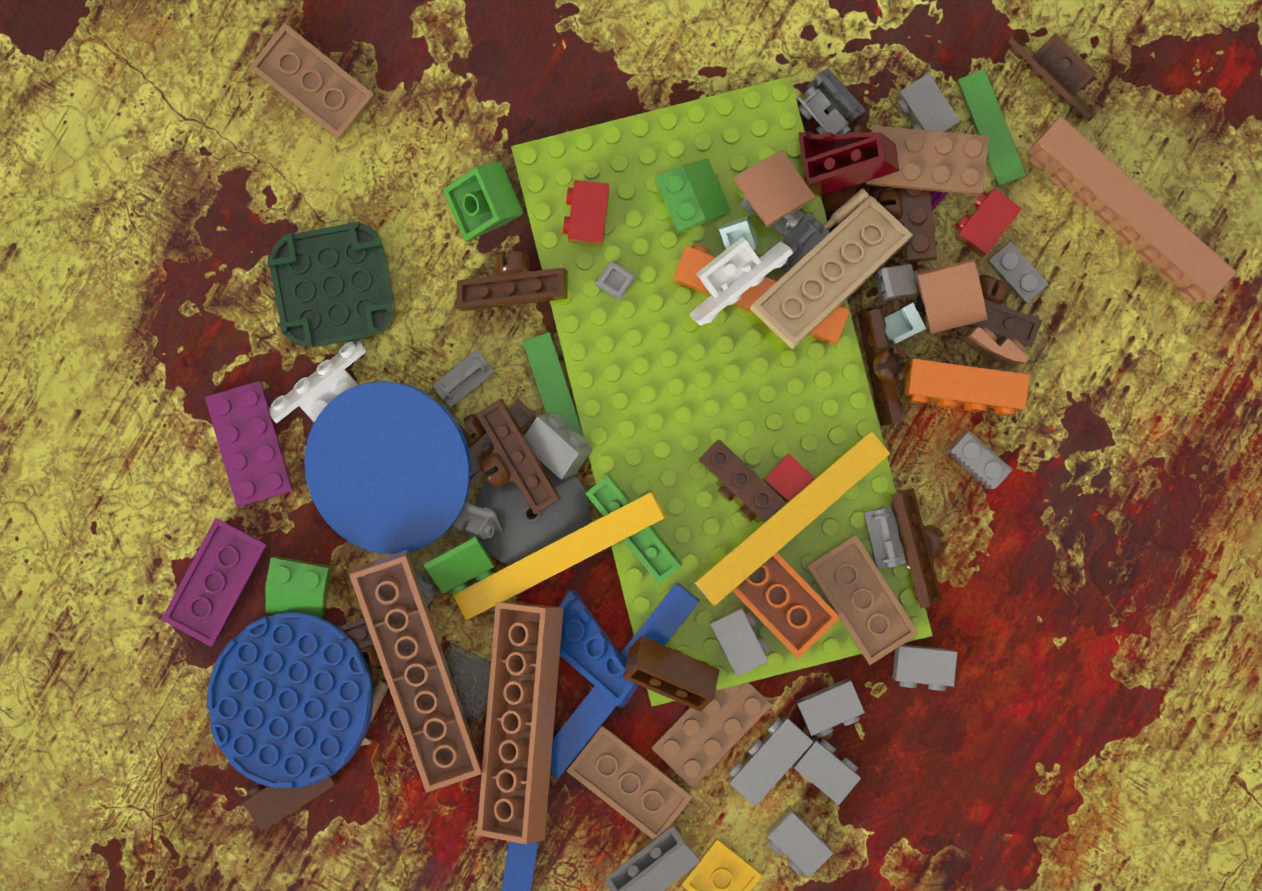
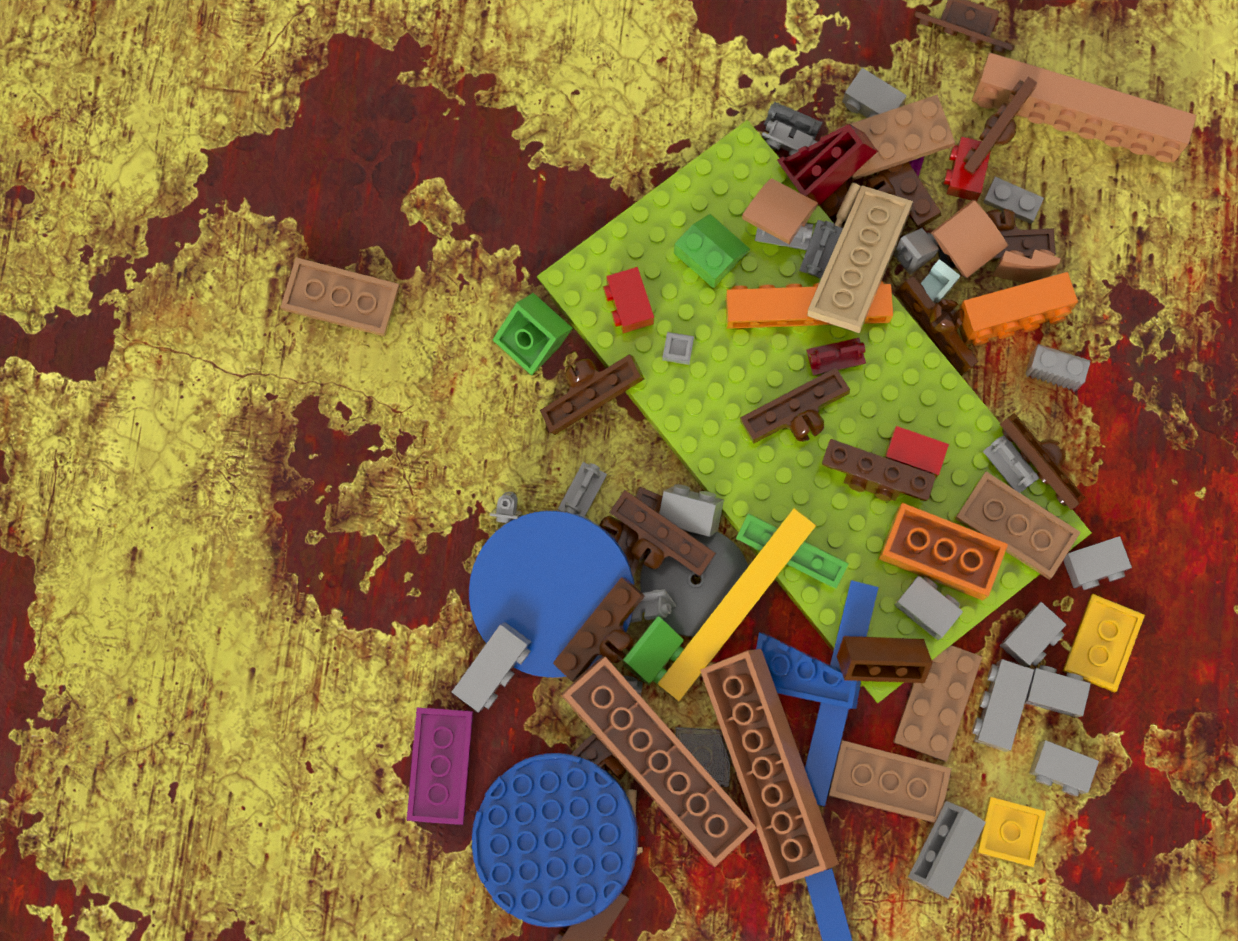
camera: 25 degrees left, 10 degrees down
magenta plate [205,381,294,507] -> none
bright green slope [266,556,333,619] -> none
dark green plate [268,222,395,348] -> none
white bracket [269,340,366,423] -> none
bright green tile [522,332,584,437] -> none
white bracket [689,237,793,326] -> none
yellow tile [694,431,890,606] -> none
light aqua panel [719,215,759,249] -> none
bright green tile [957,69,1026,187] -> none
none -> light grey brick [452,622,531,712]
none -> light grey hinge [490,492,522,523]
none -> reddish brown plate [553,577,645,682]
none -> reddish brown plate [740,368,850,444]
none -> dark red hinge [806,338,866,376]
none -> reddish brown plate [963,77,1037,175]
none -> yellow tile [1063,594,1145,693]

